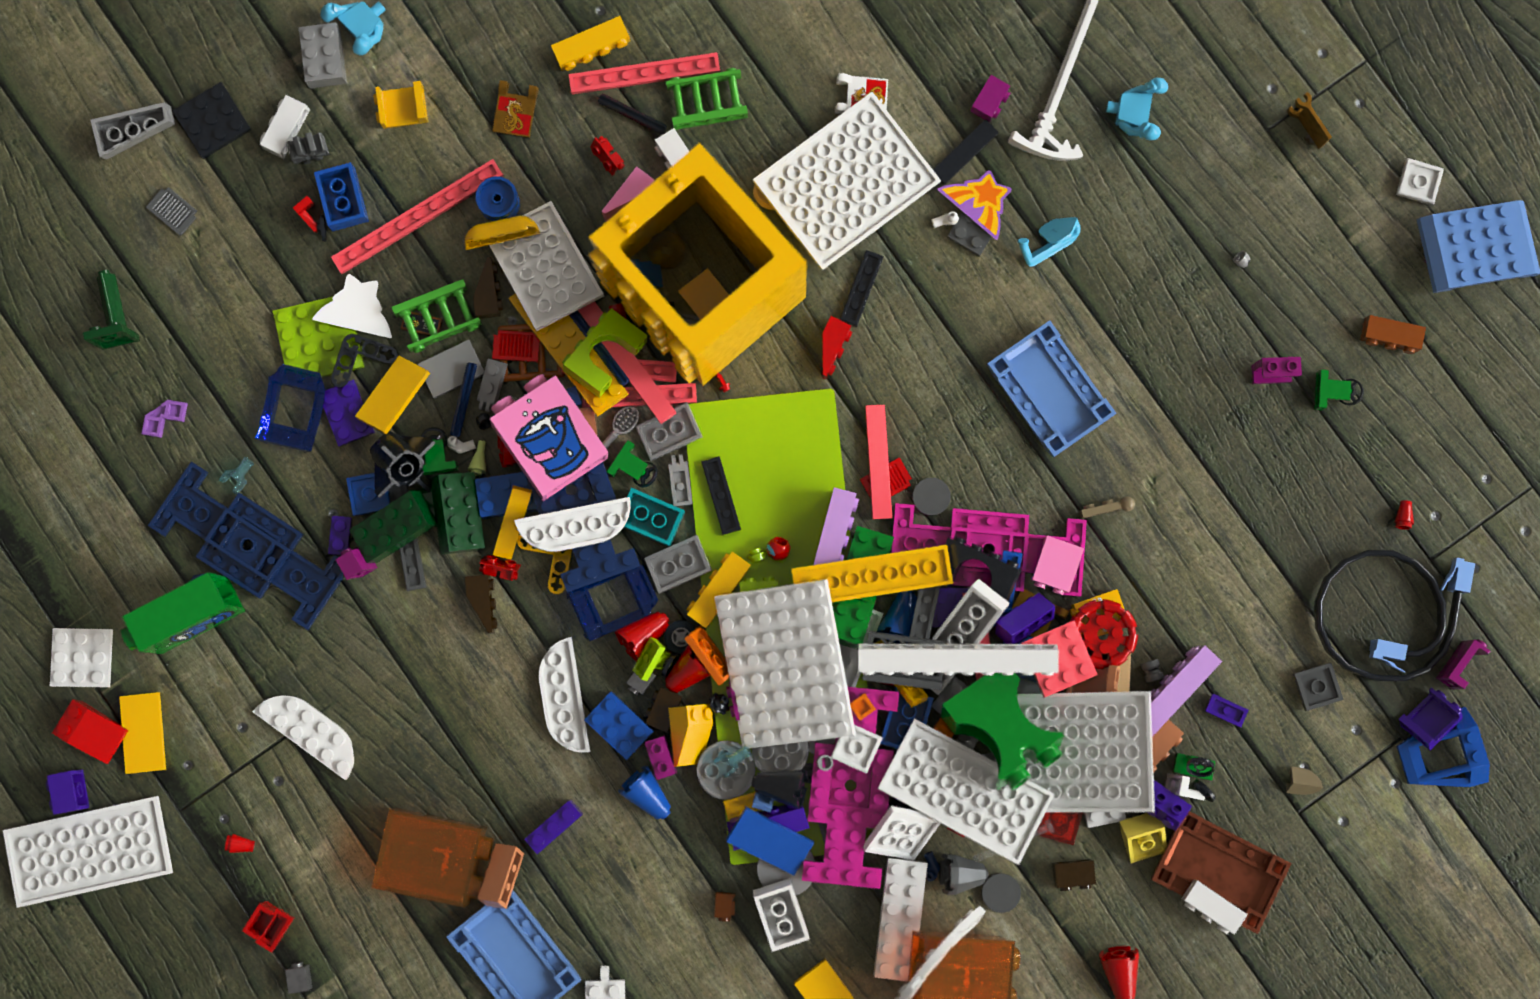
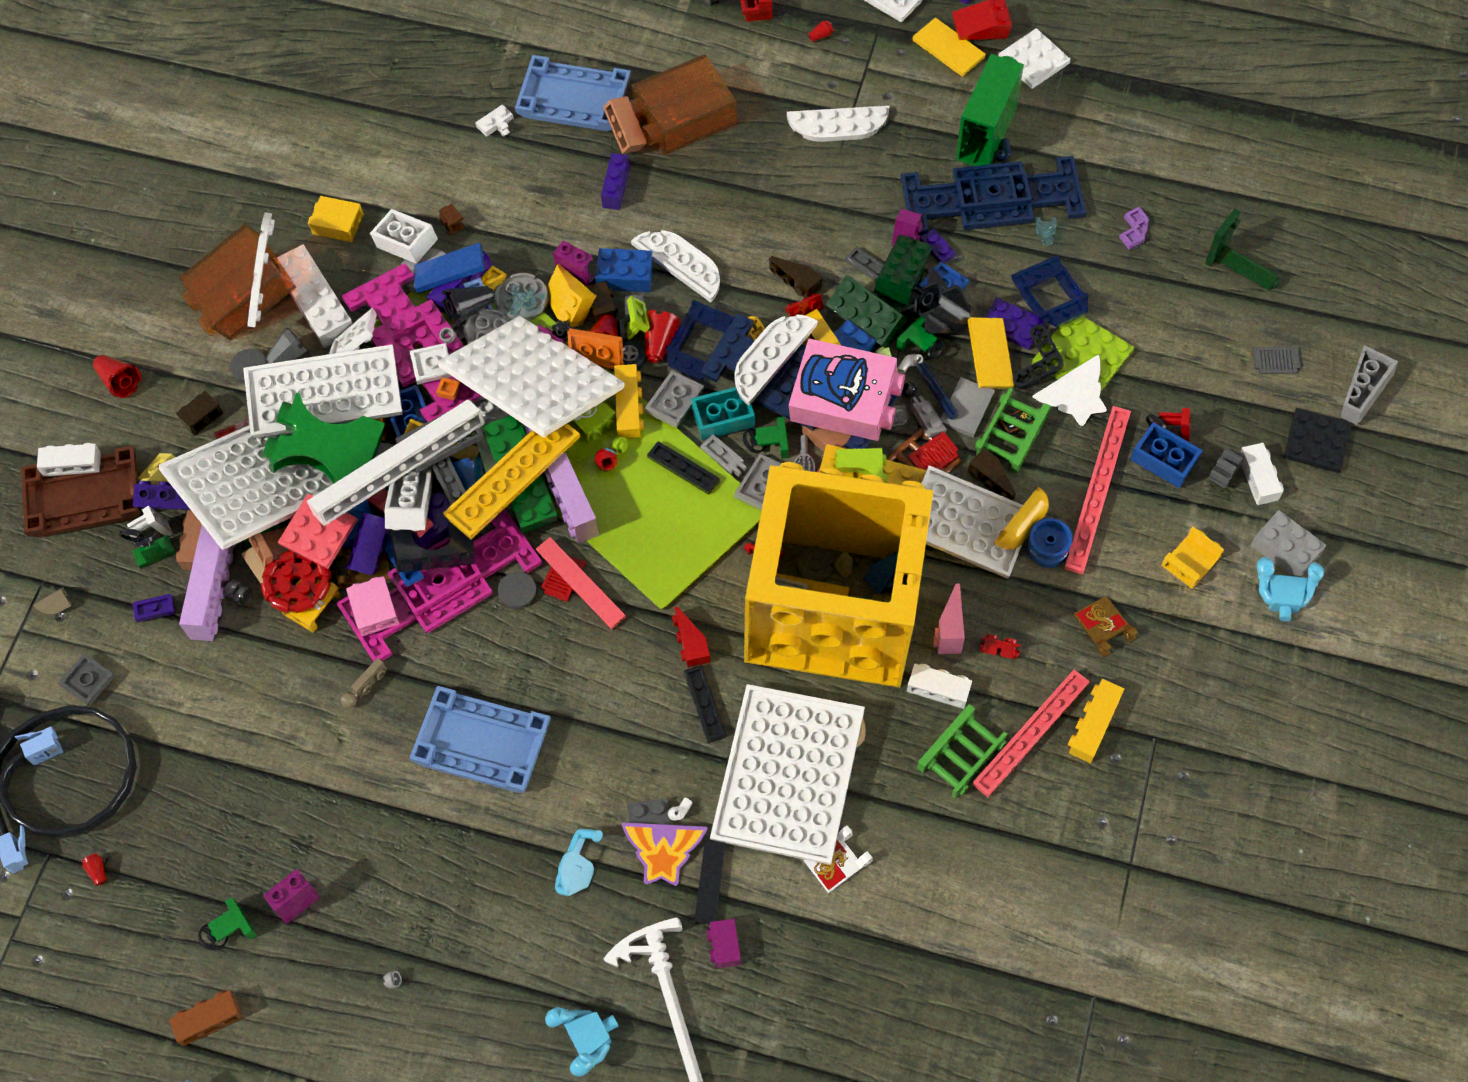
camera: 145 degrees right, 20 degrees down
black axle [598,94,667,135] -> none
blue cone [618,765,671,820] -> none
dark blue arm [924,851,940,882] -> none

